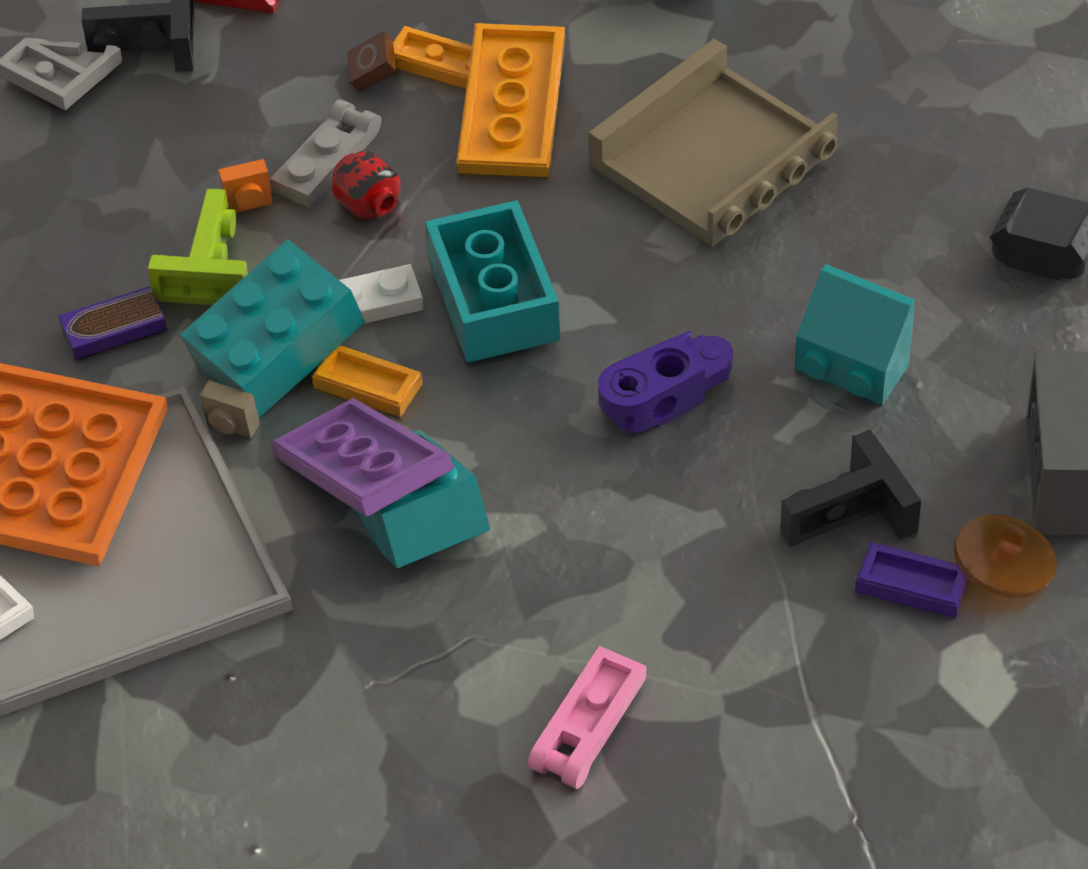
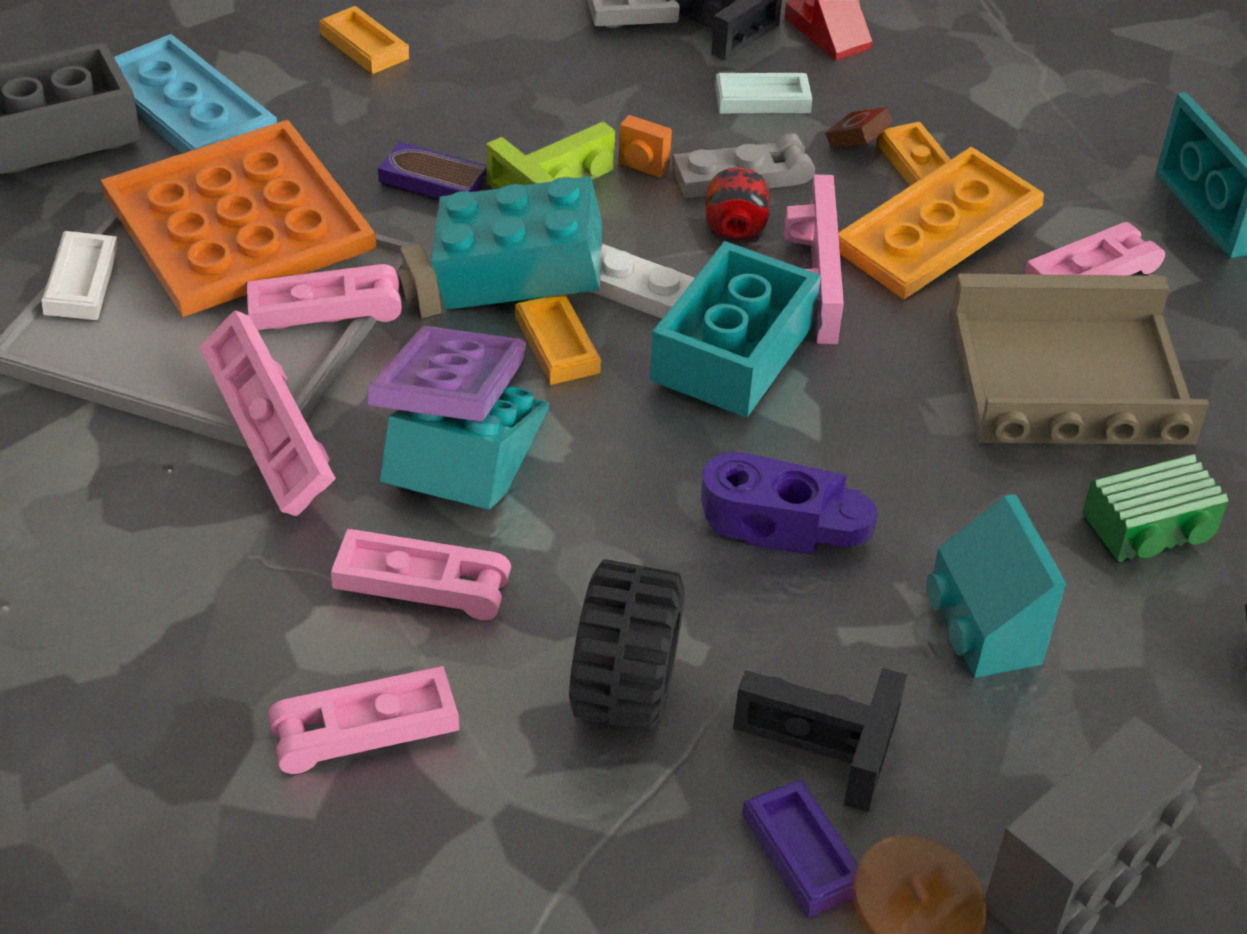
camera: 40 degrees right, 5 degrees down
none -> bright pink hinge [199,310,336,516]
none -> bright pink plate [247,264,402,330]
none -> bright pink plate [331,529,511,621]
none -> black tyre [569,559,685,732]
none -> light aqua tile [715,73,812,114]
none -> bright pink hinge [784,174,844,344]
none -> bright pink plate [1024,222,1165,275]
none -> green brick [1082,454,1228,563]

